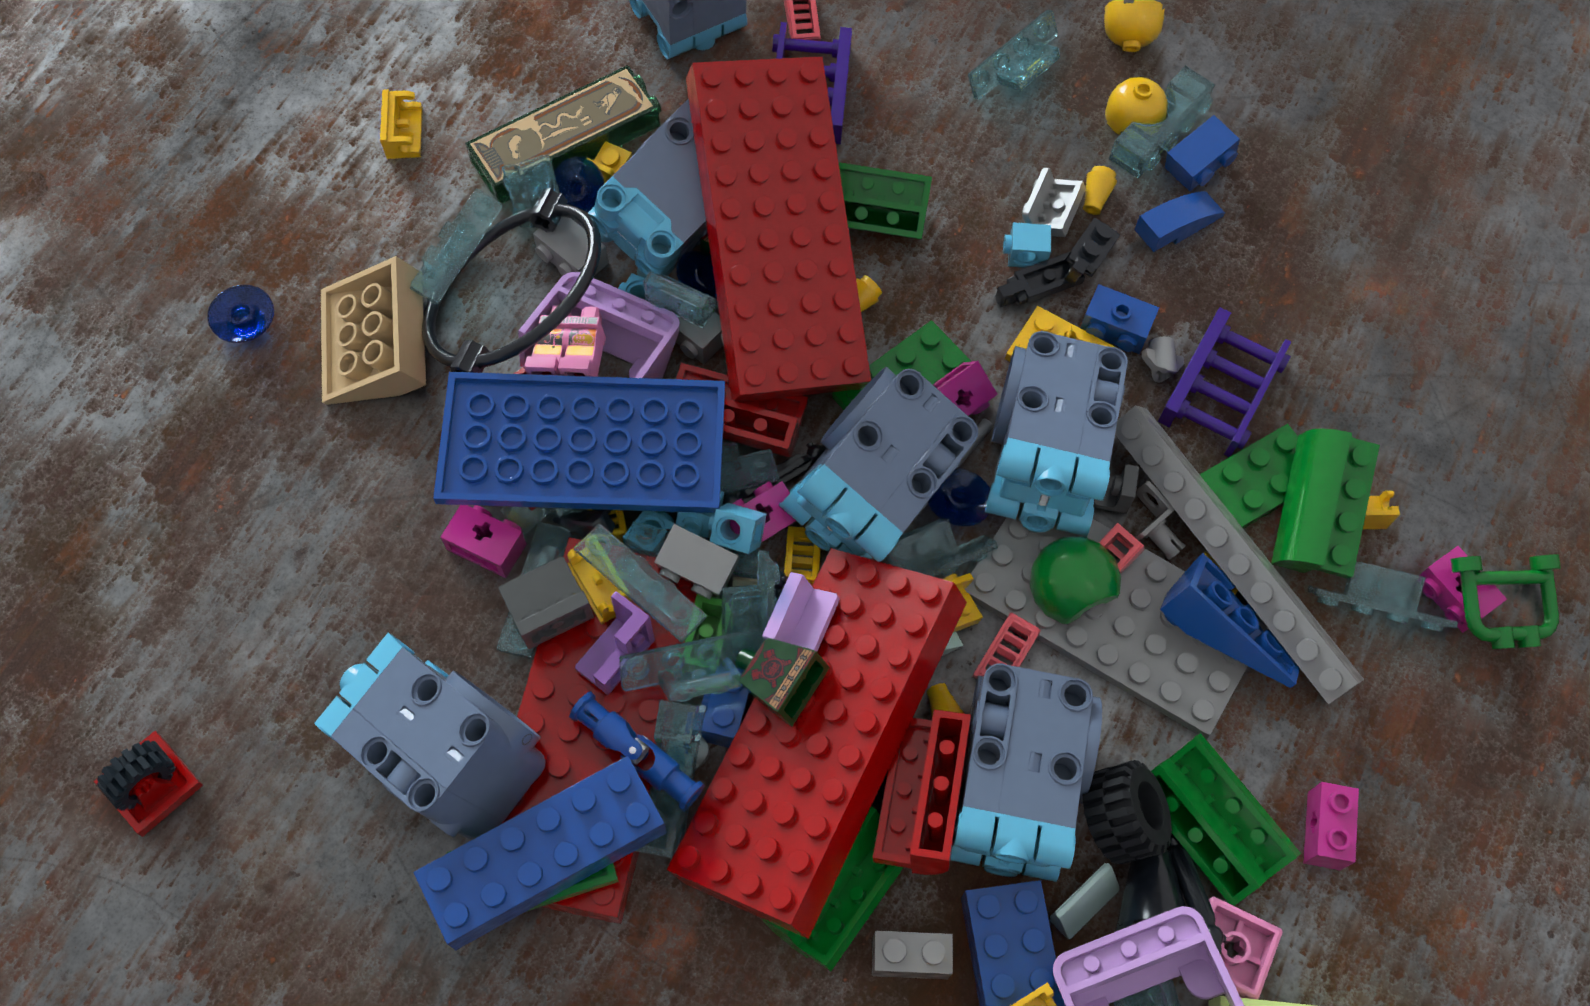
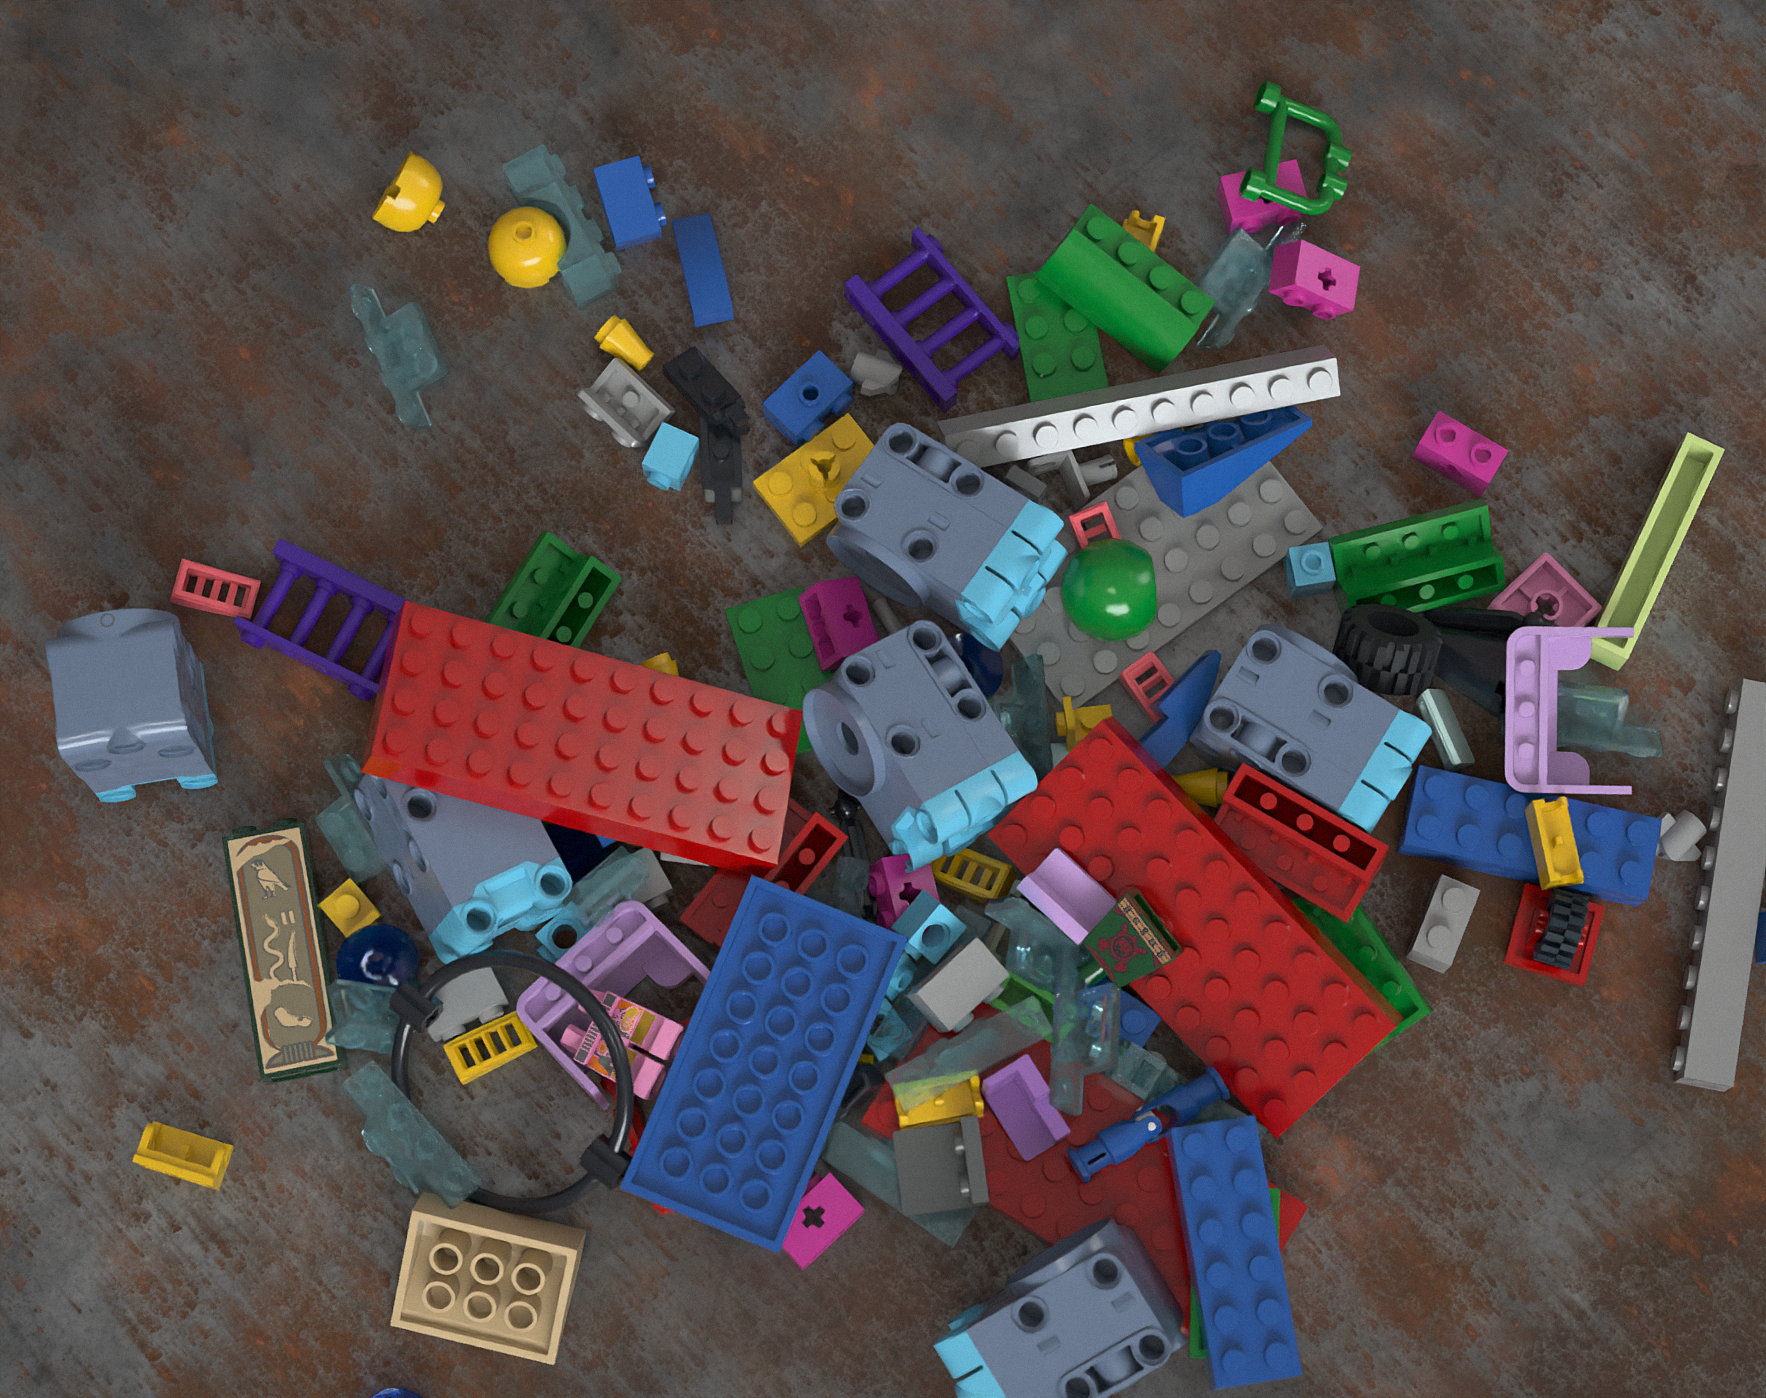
camera: 70 degrees left, 10 degrees up
none -> yellow slope [442,1010,538,1085]
none -> blue slope [1137,650,1221,769]
none -> dark pink brick [1268,239,1360,320]
none -> medium azure brick [1283,542,1336,599]

